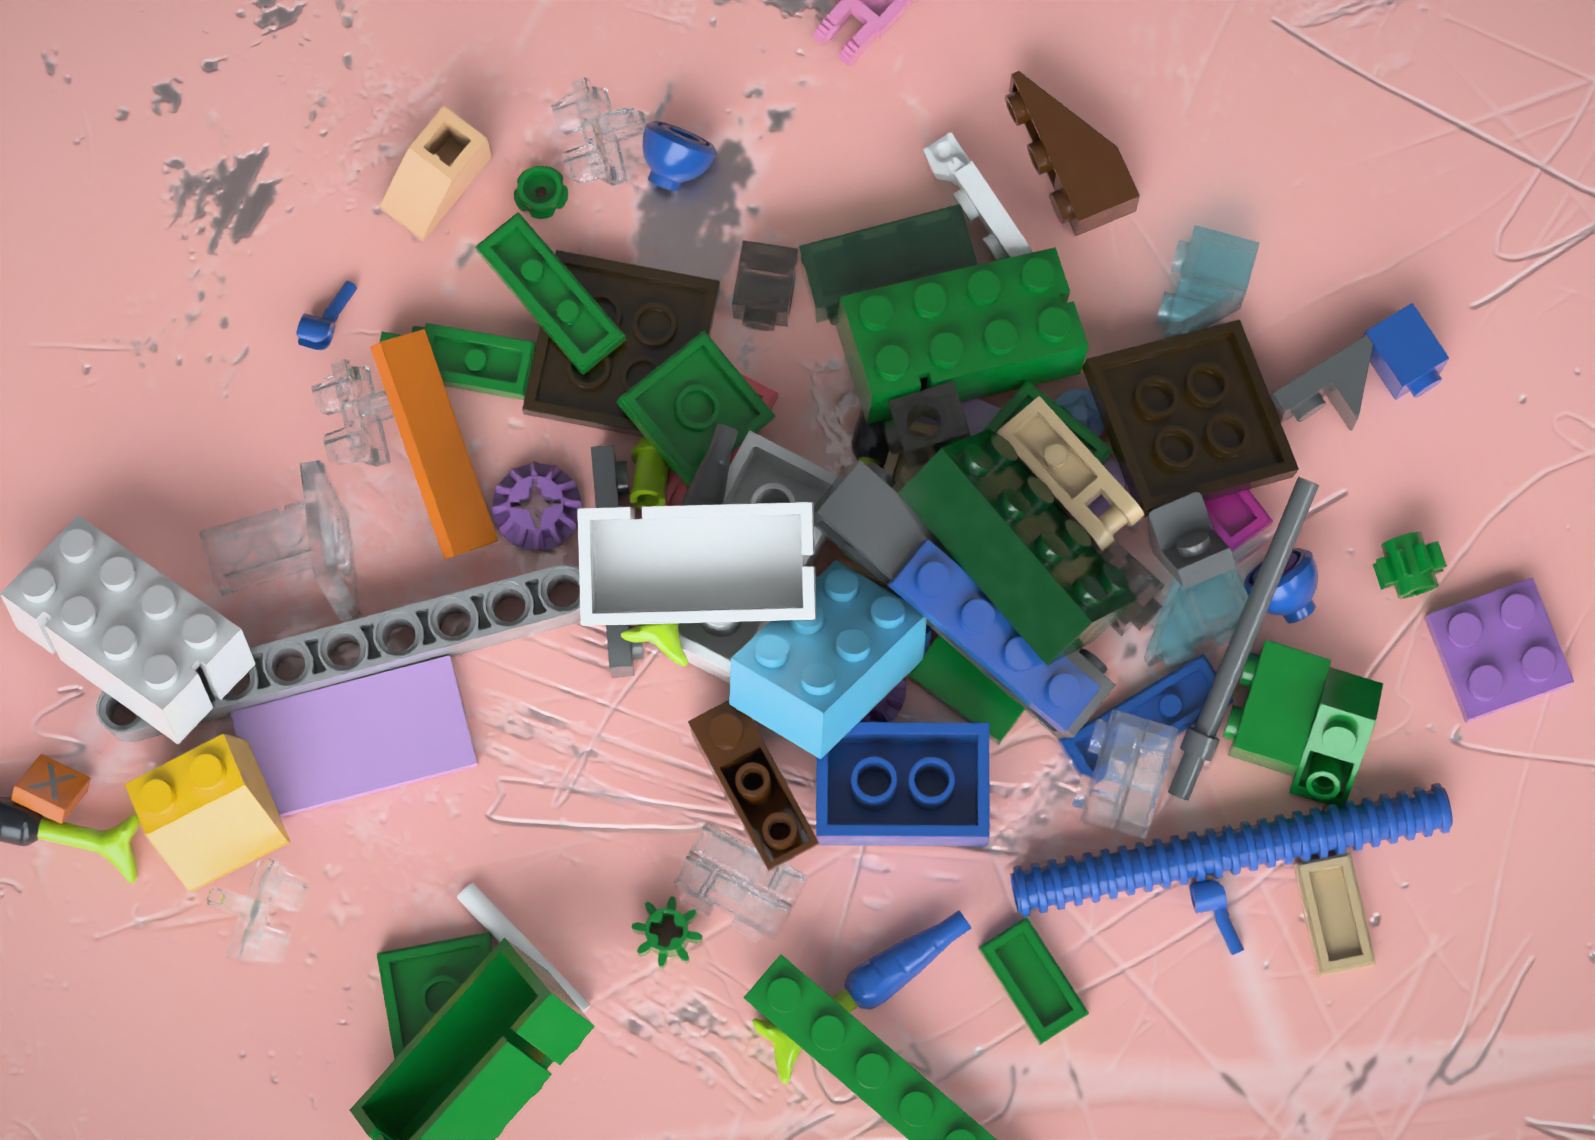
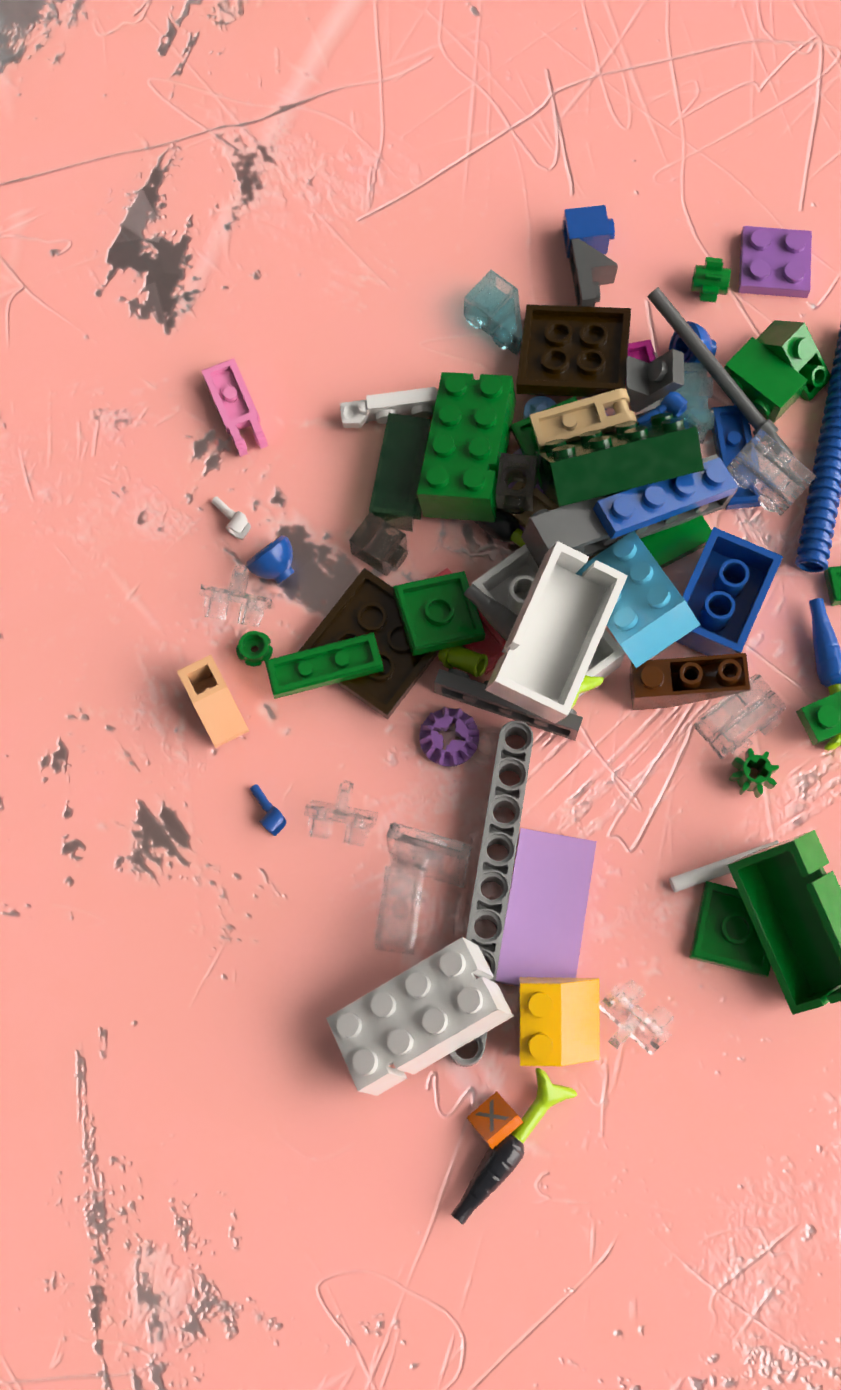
camera: 65 degrees left, 5 degrees down
orange tile [370,329,499,560] -> none
green hinge [380,323,536,400] -> none
reddish brown slope [1005,71,1140,236] -> none
none -> white hand [212,496,251,540]
none -> blue hand [637,392,688,425]

